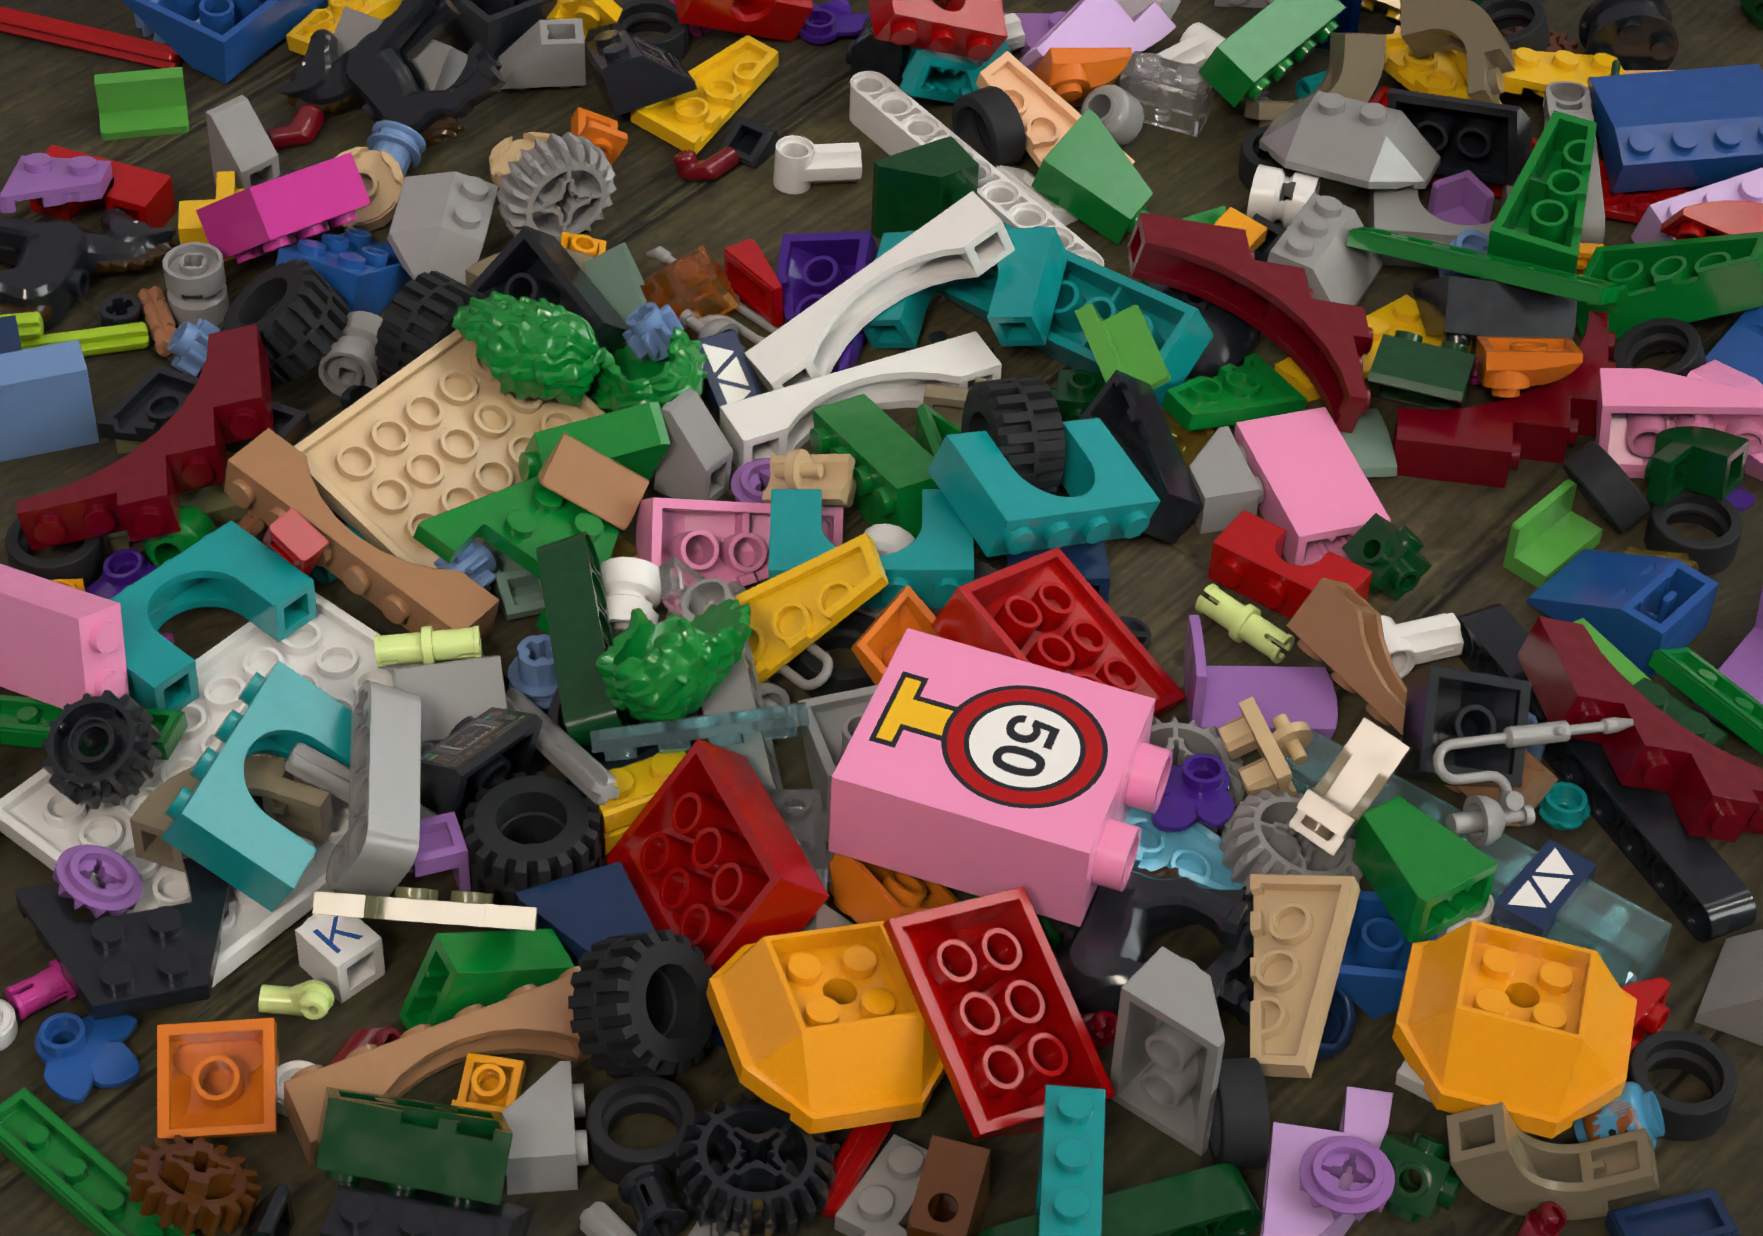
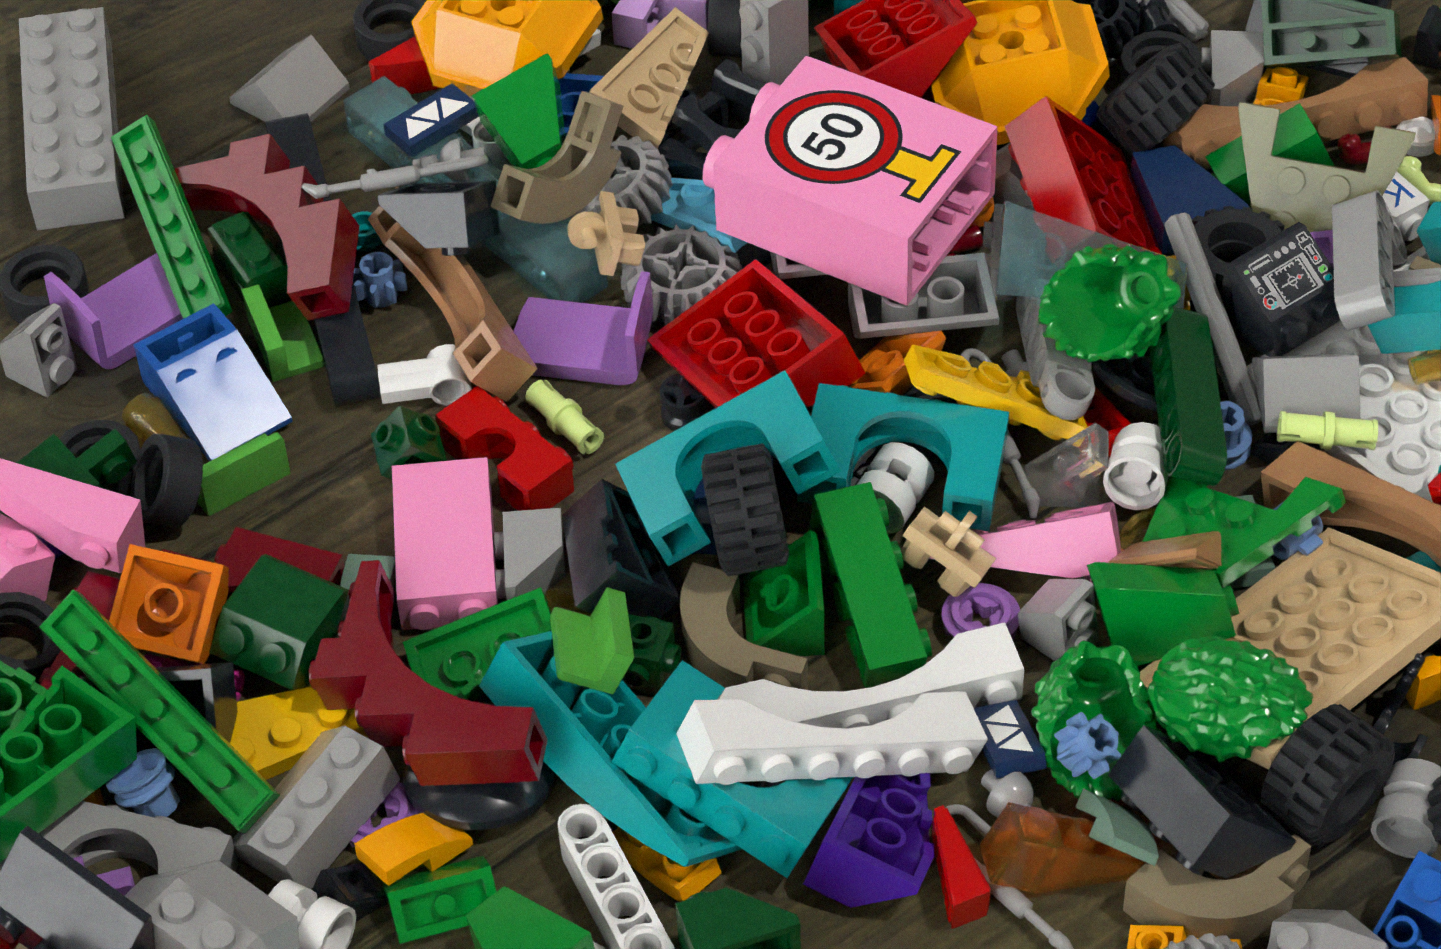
camera: 165 degrees left, 5 degrees up
dark purple plate [1151,753,1234,832] -> none

